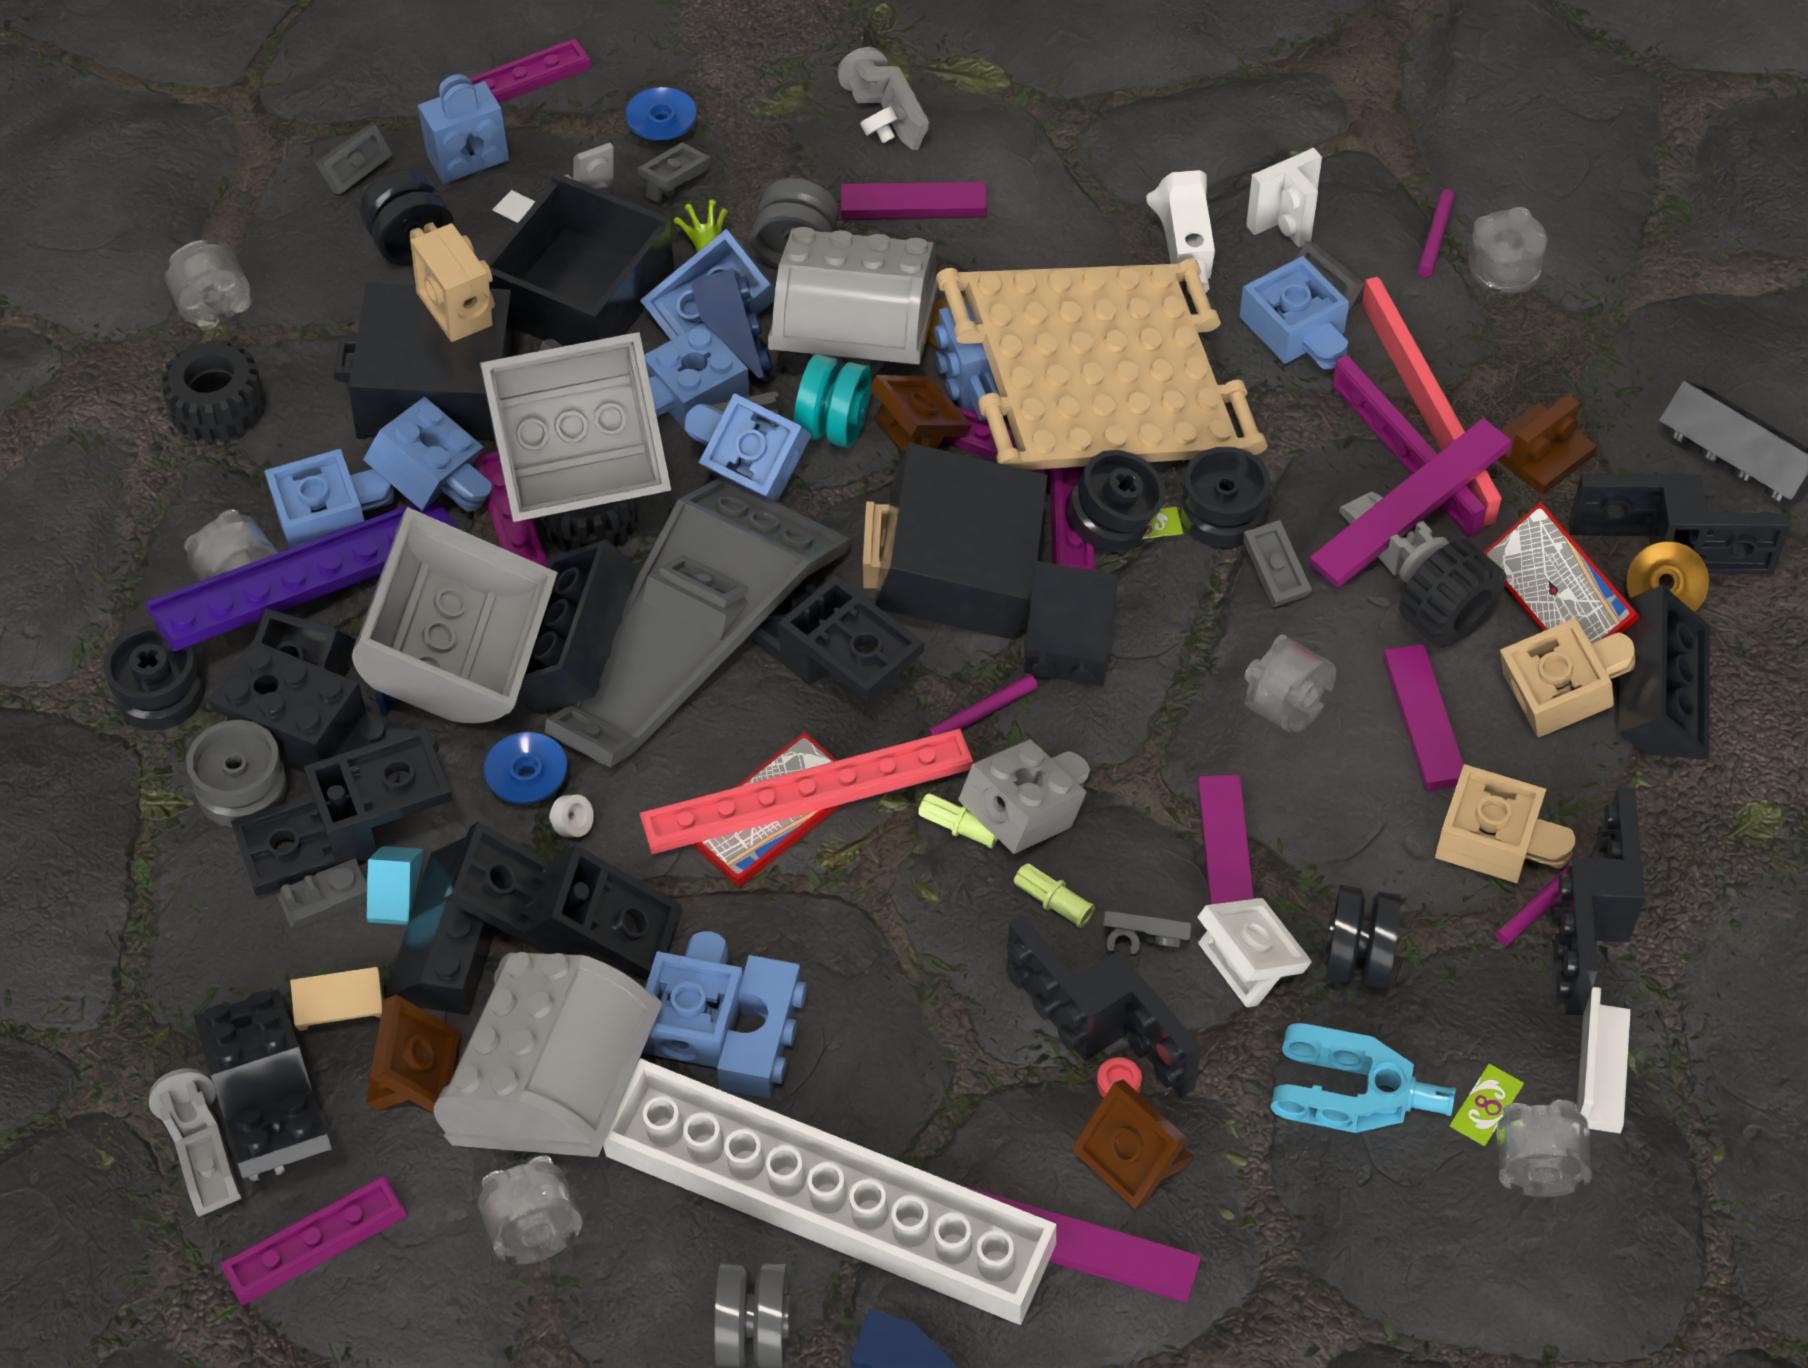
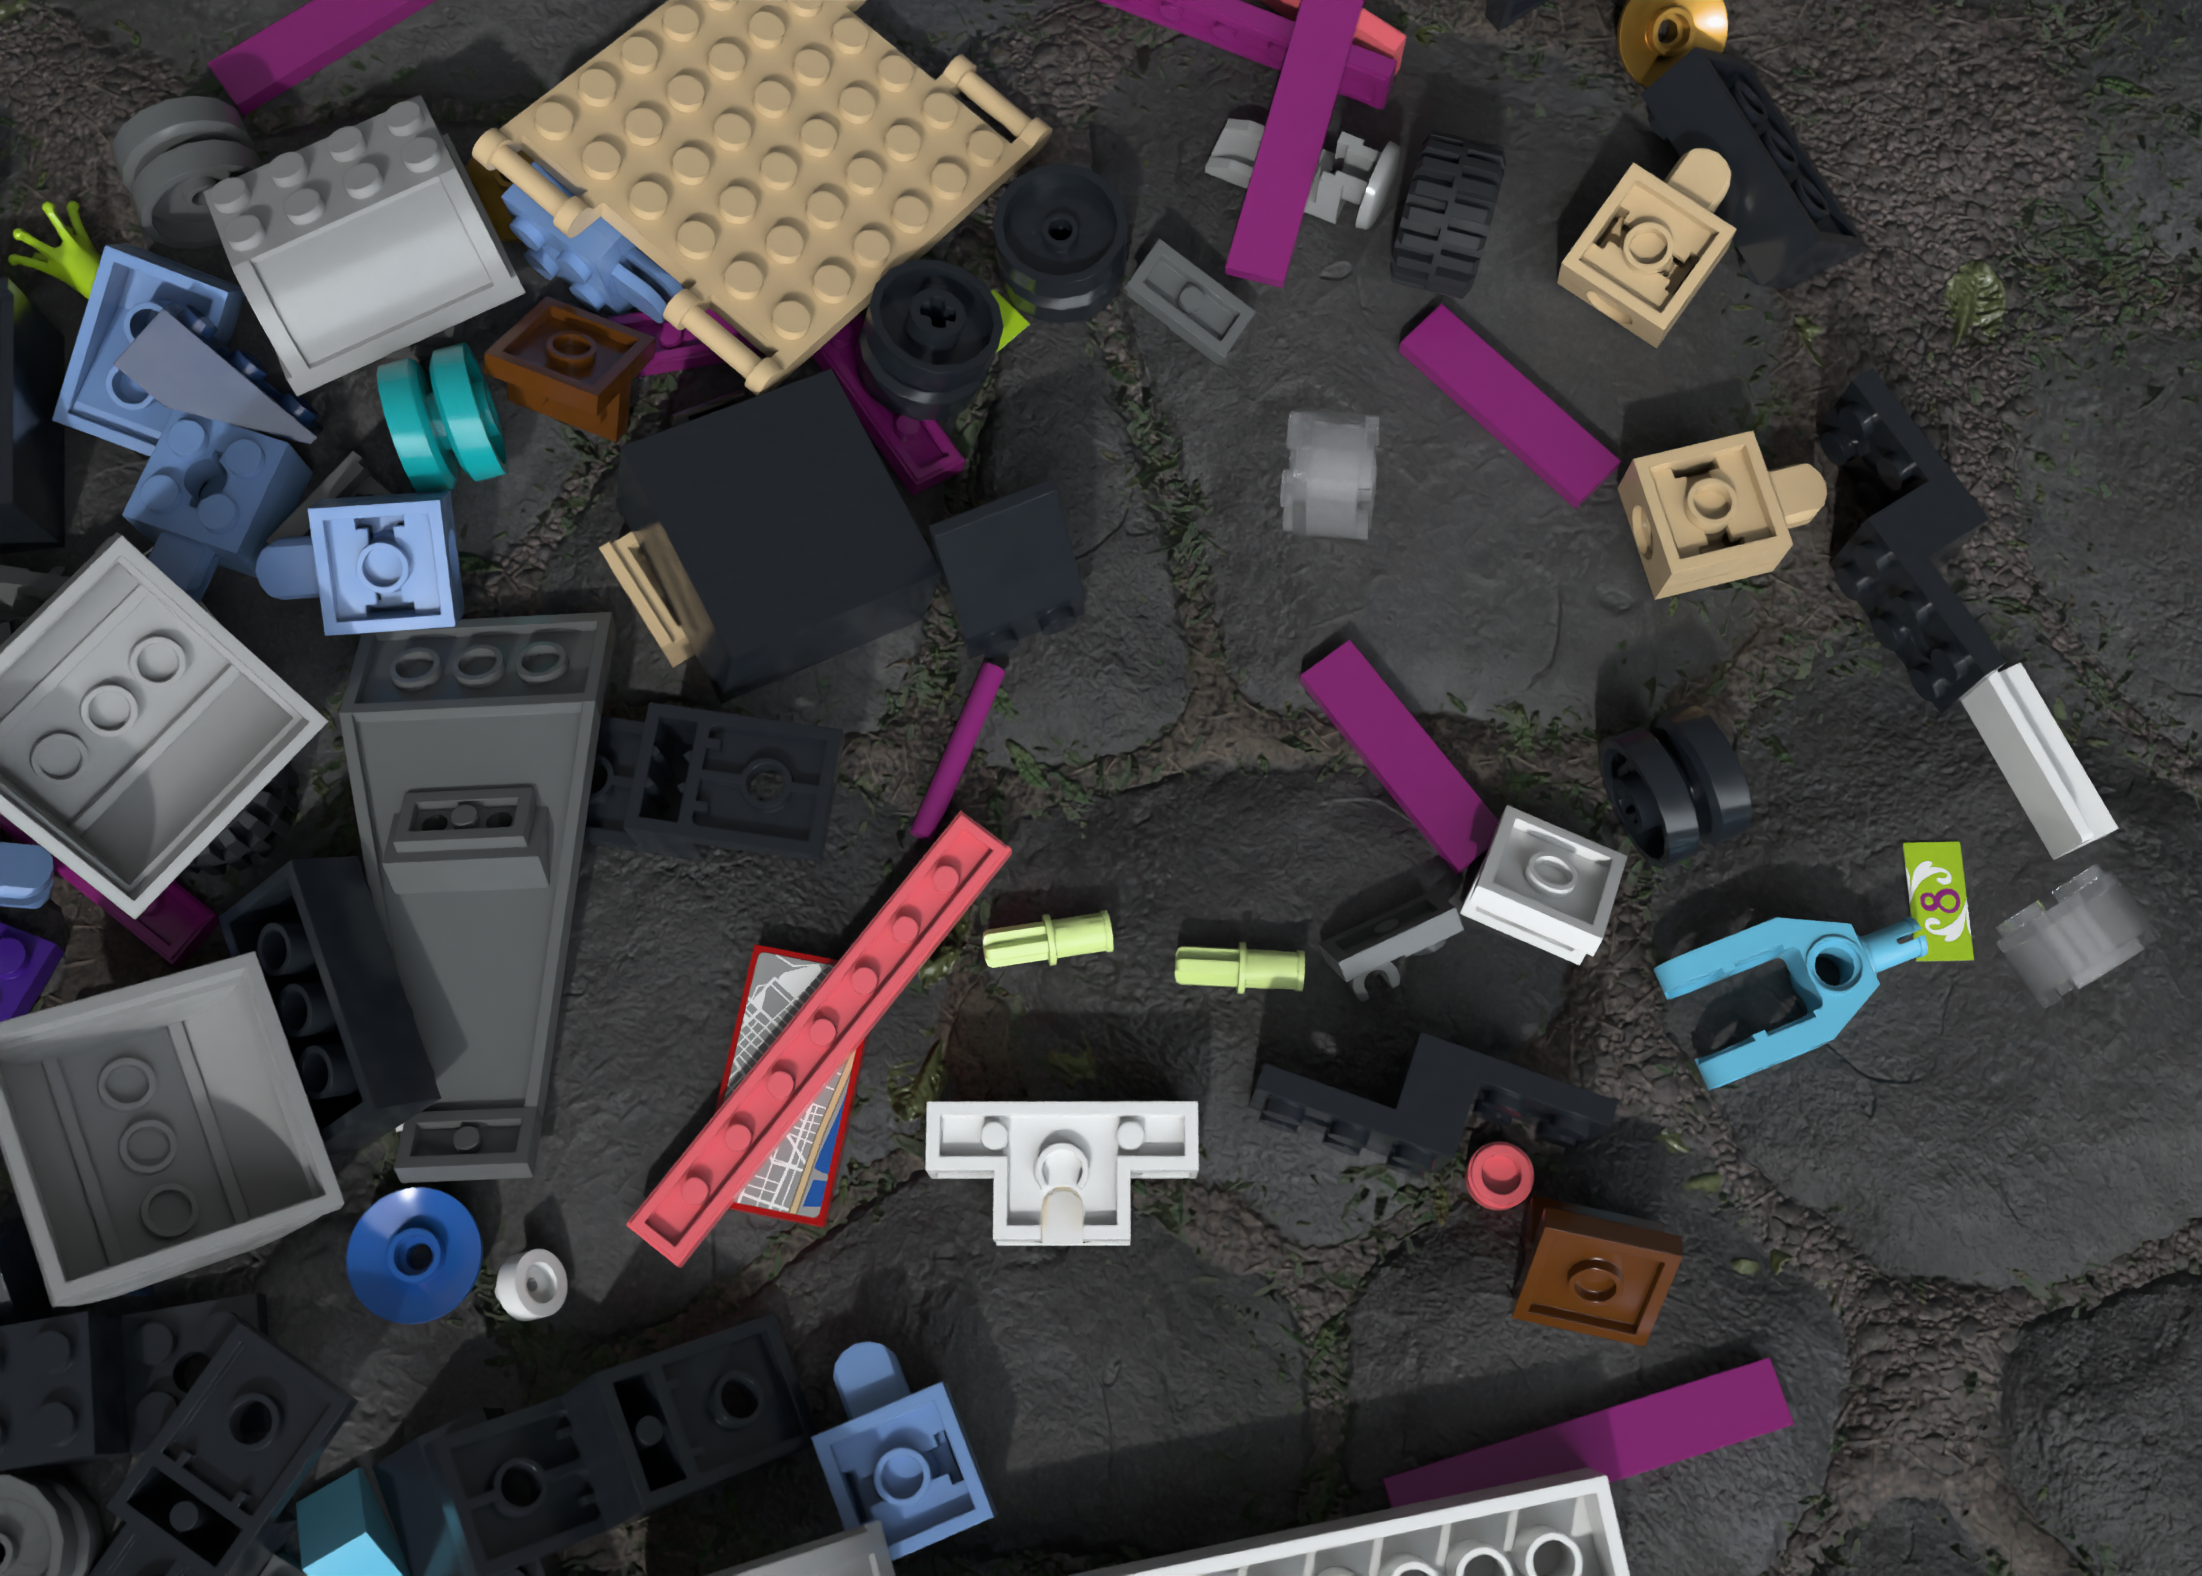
camera: 35 degrees left, 20 degrees up
medium blue arch [717,955,807,1099] -> none
light grey brick [958,739,1090,854] -> none
tile [1483,502,1641,644] -> none
magenta bar [1495,856,1585,946] -> none
none -> white piece [925,1101,1199,1246]

